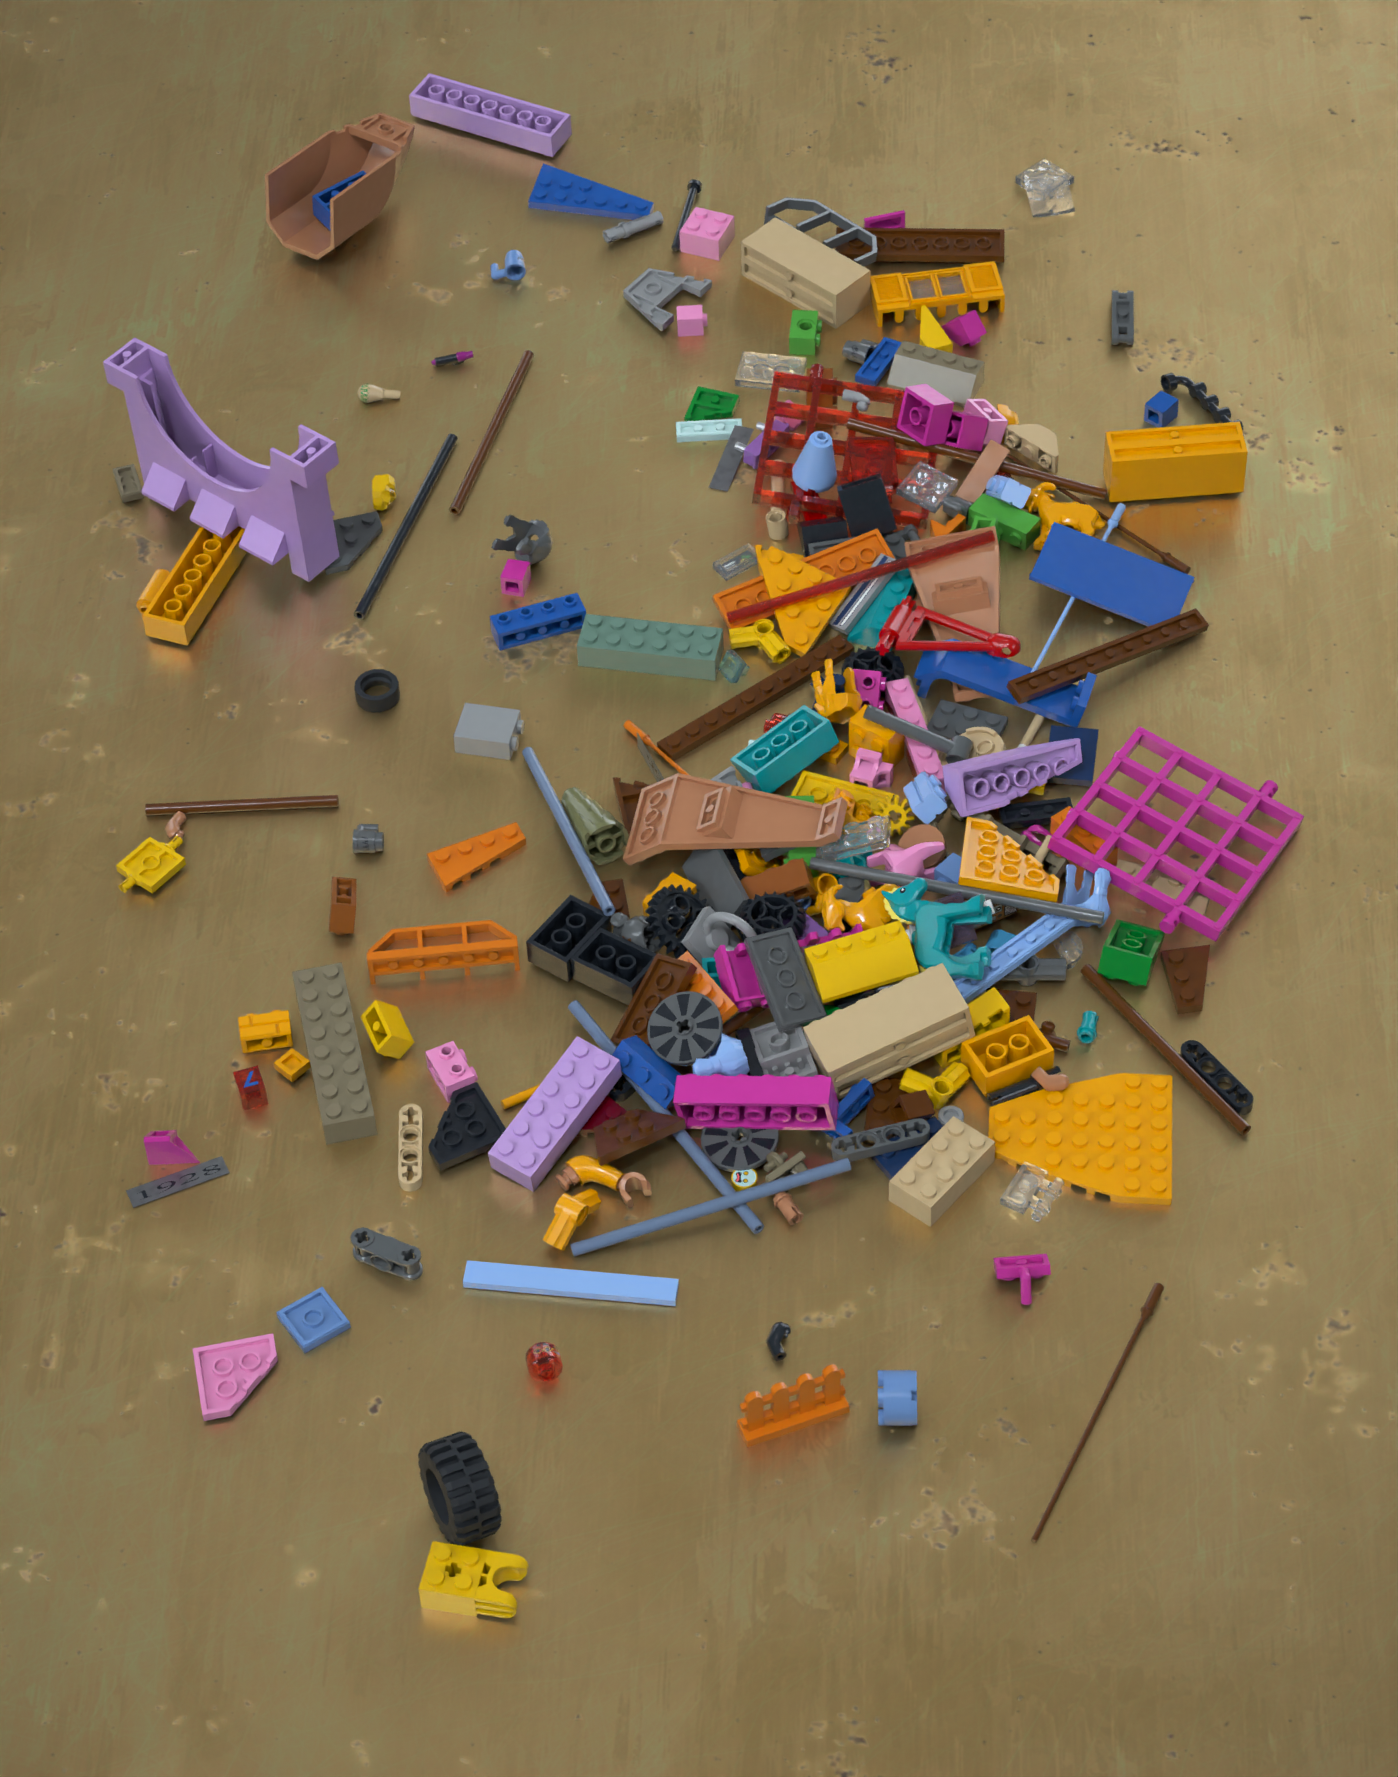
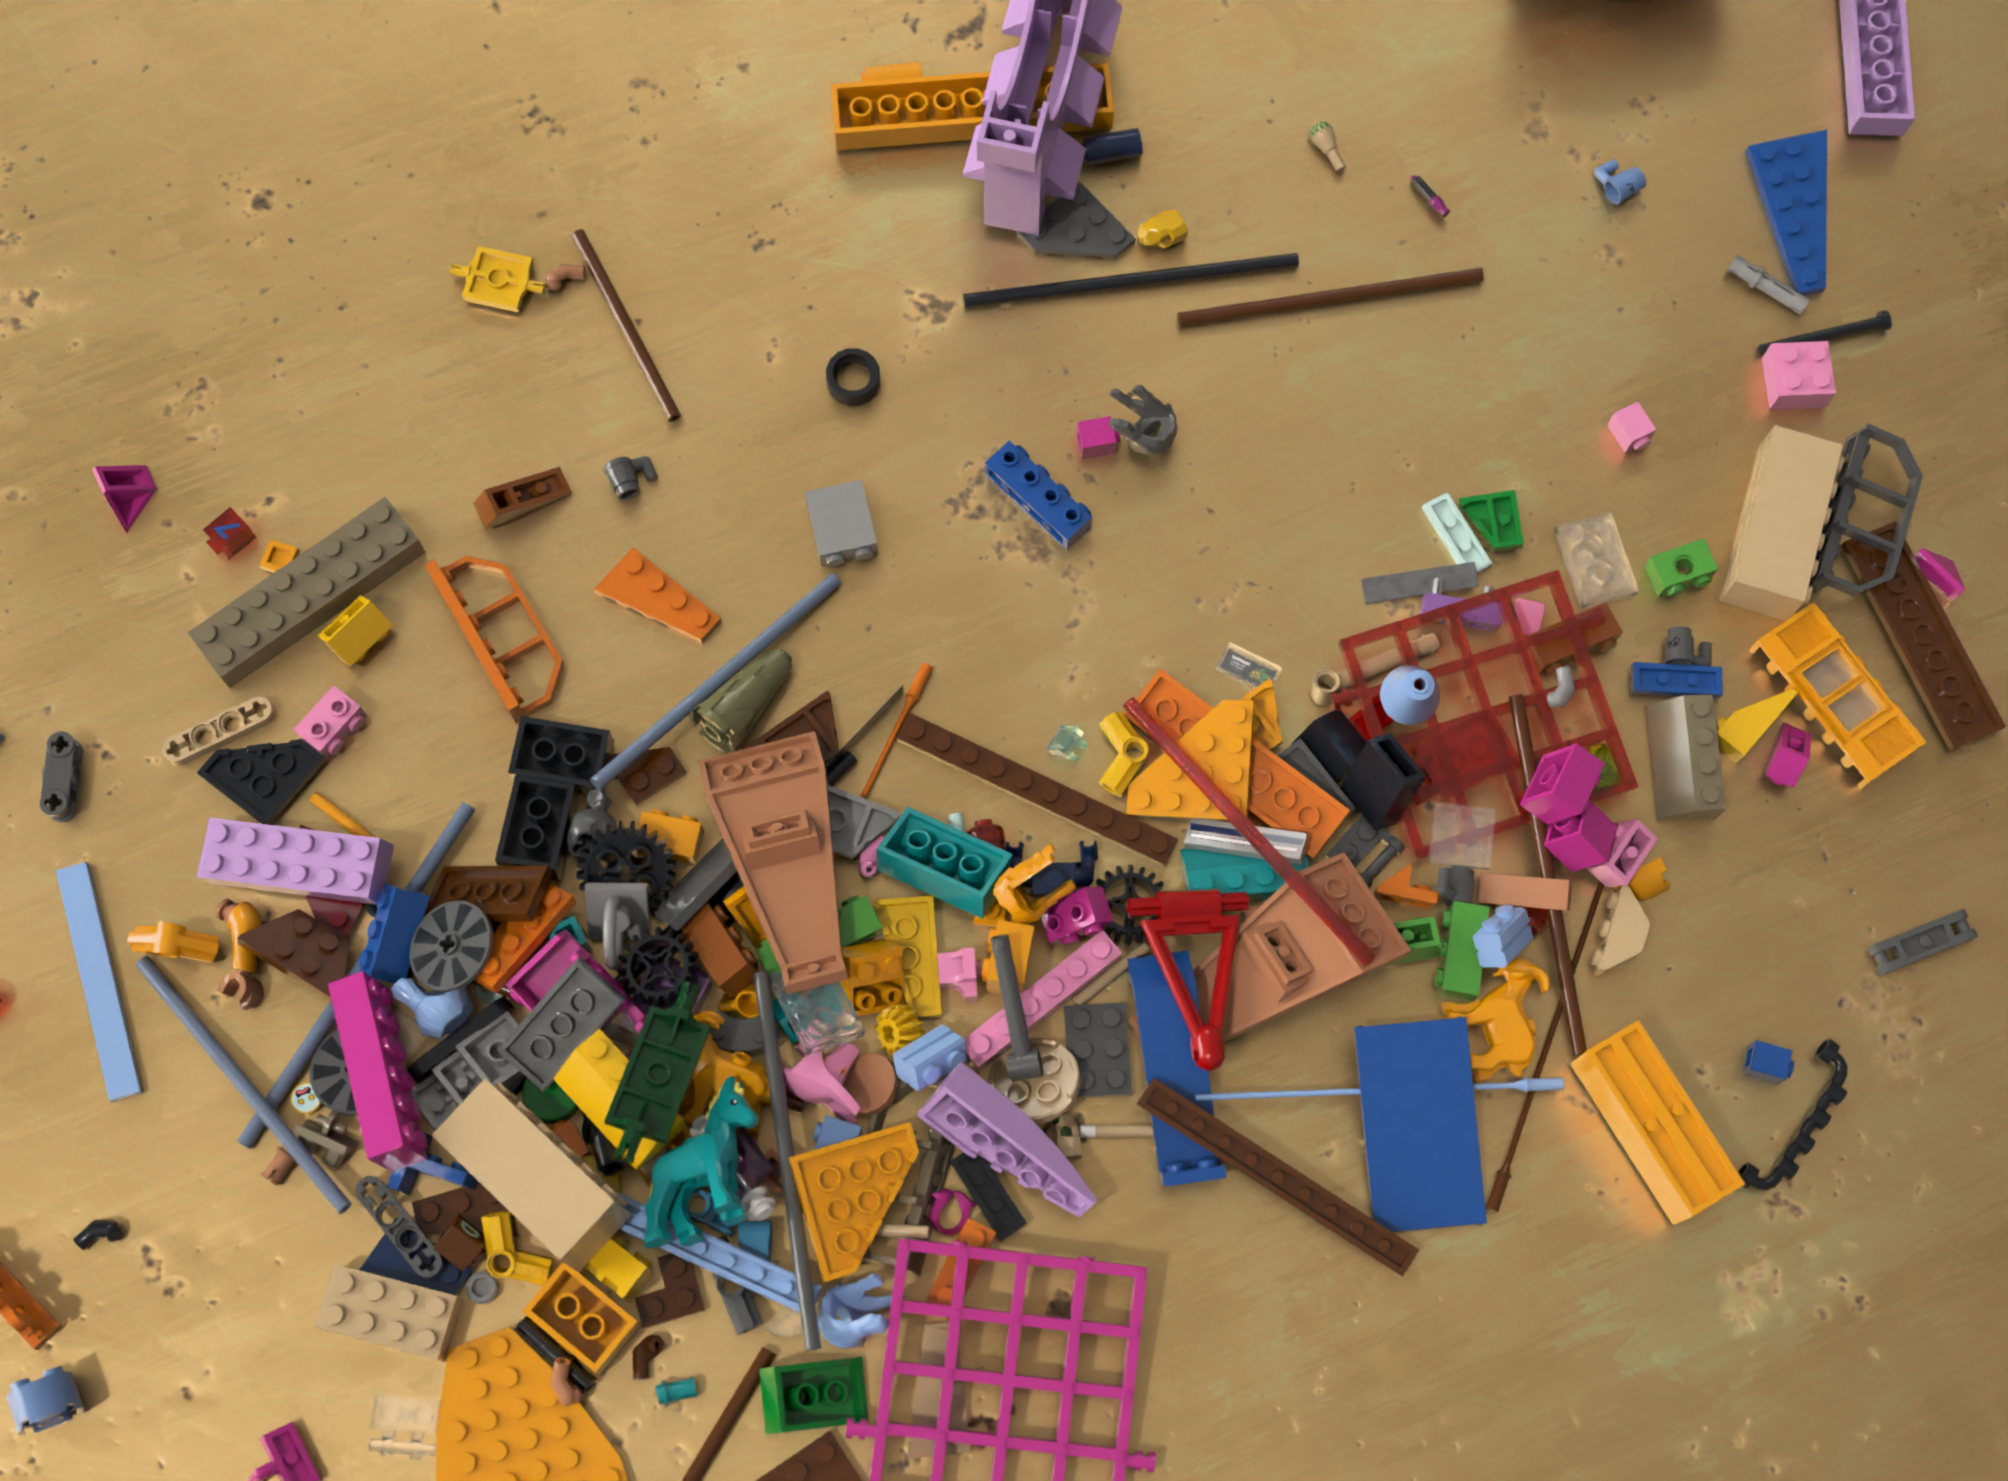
camera: 60 degrees right, 25 degrees up
flat silver sticker [126,1156,230,1208] -> none
light orange brick [238,1010,293,1053] -> none
sand green brick [577,614,724,681] -> none
light grey wing [623,268,712,331] -> none
dark blue tile [1046,725,1099,787] -> none
none -> dark green plate [605,982,711,1164]

